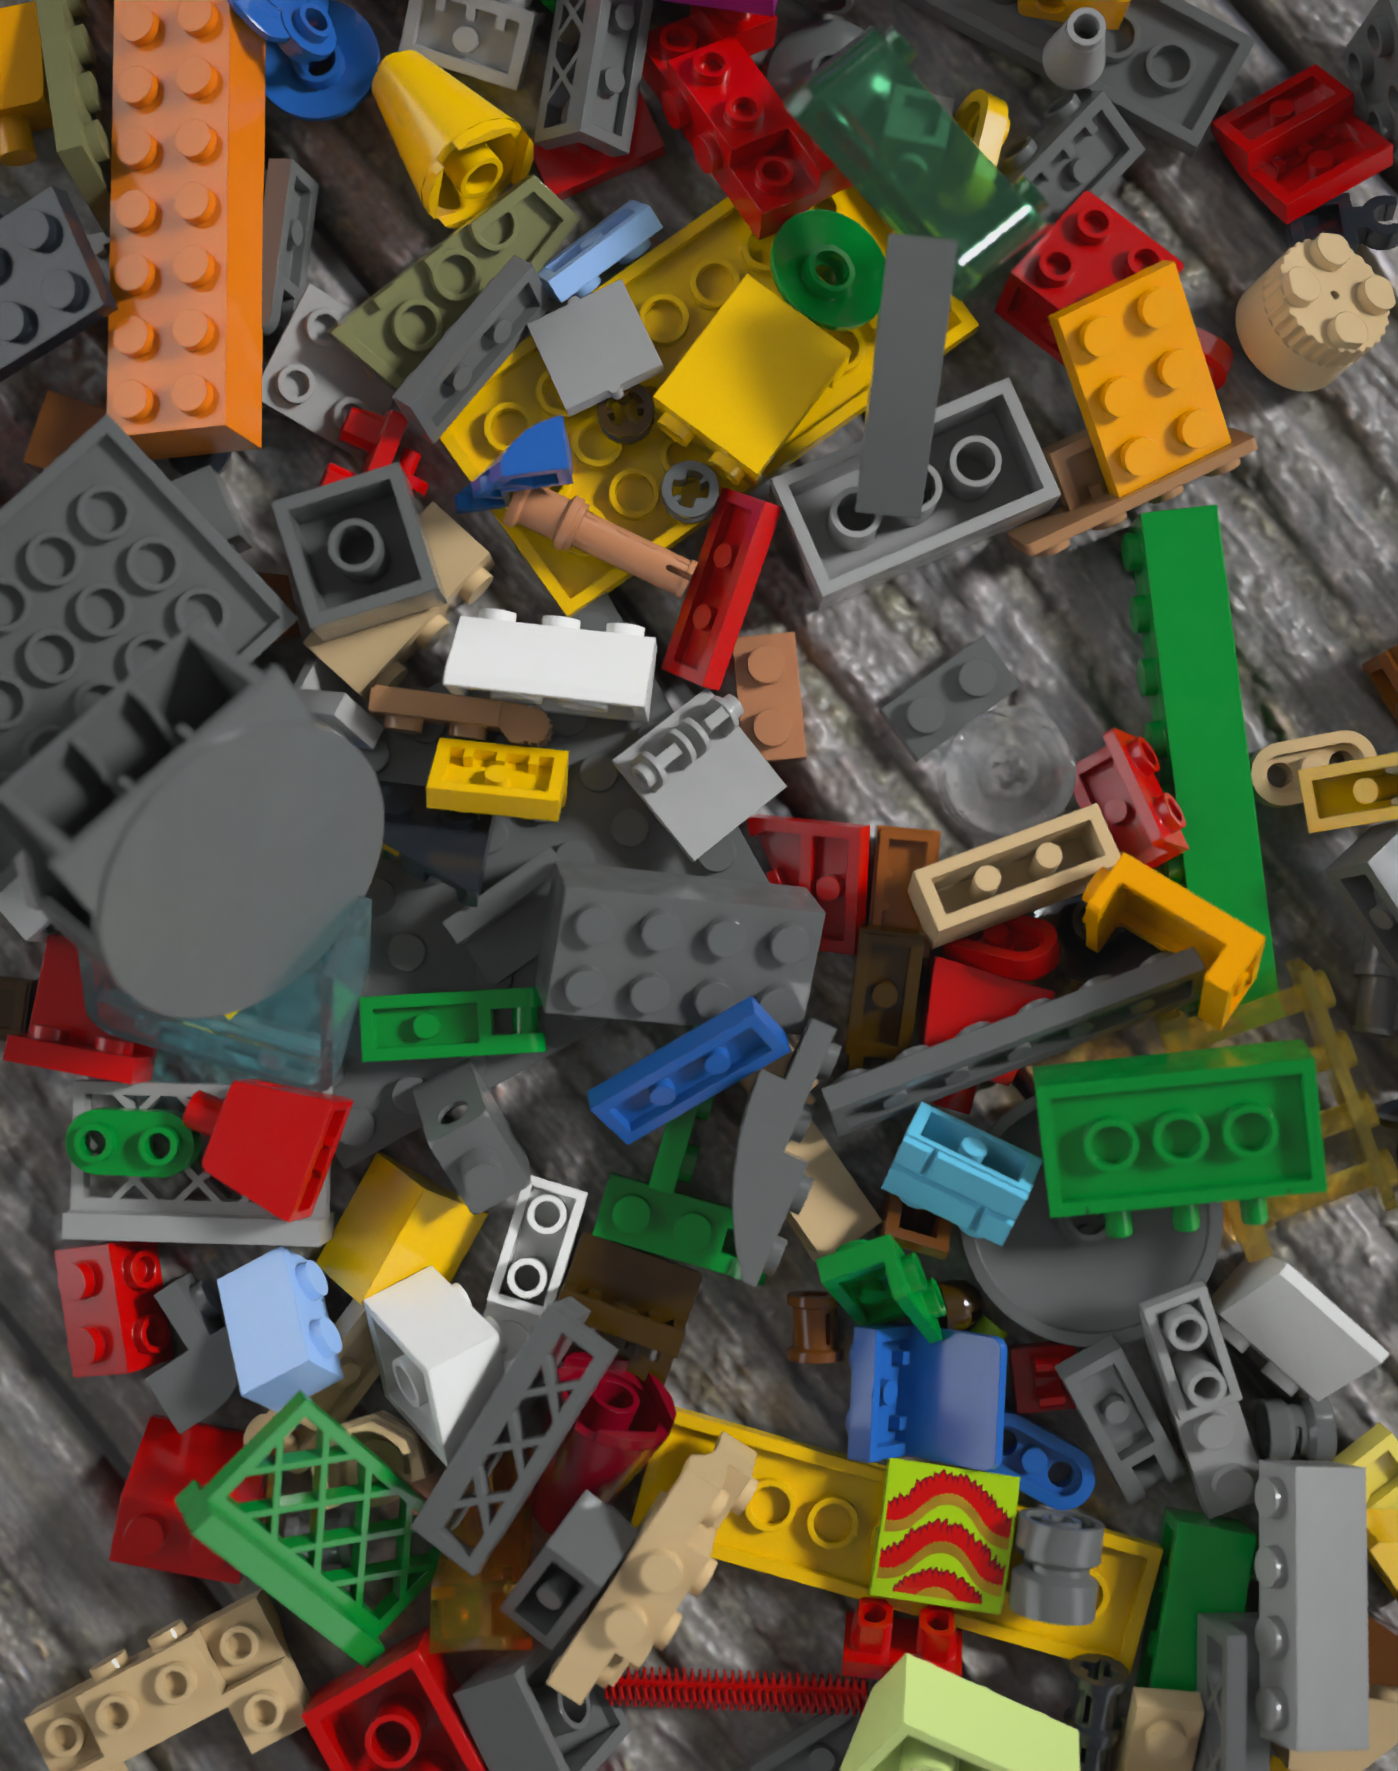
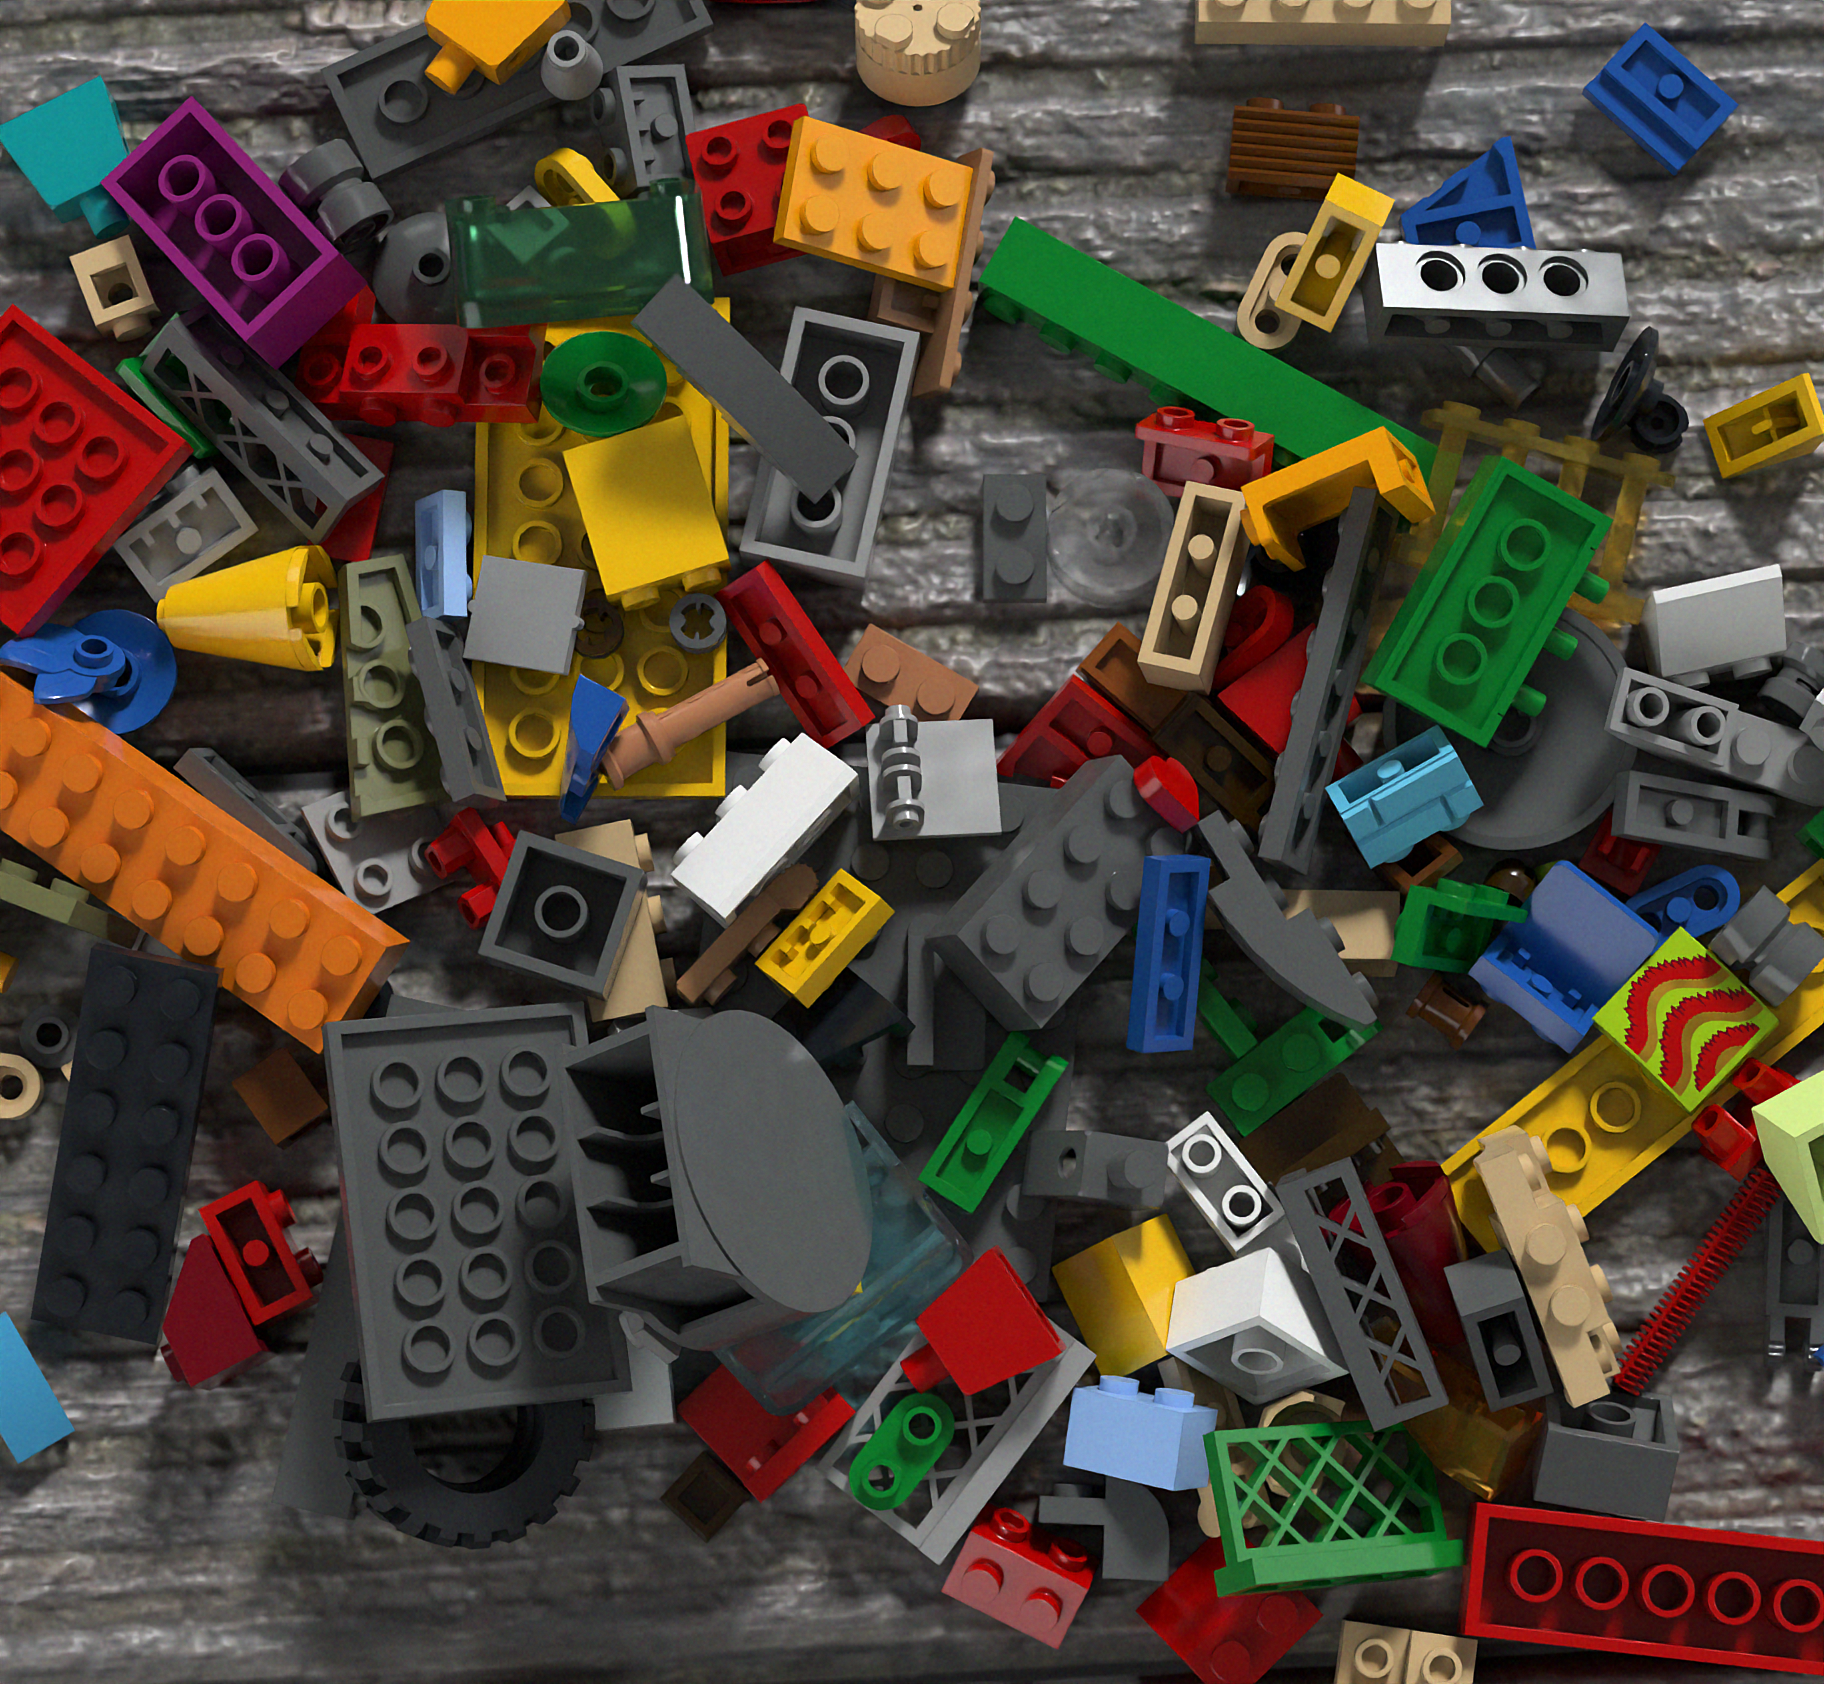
camera: 55 degrees left, 5 degrees down
none -> red tile [1133,755,1199,834]

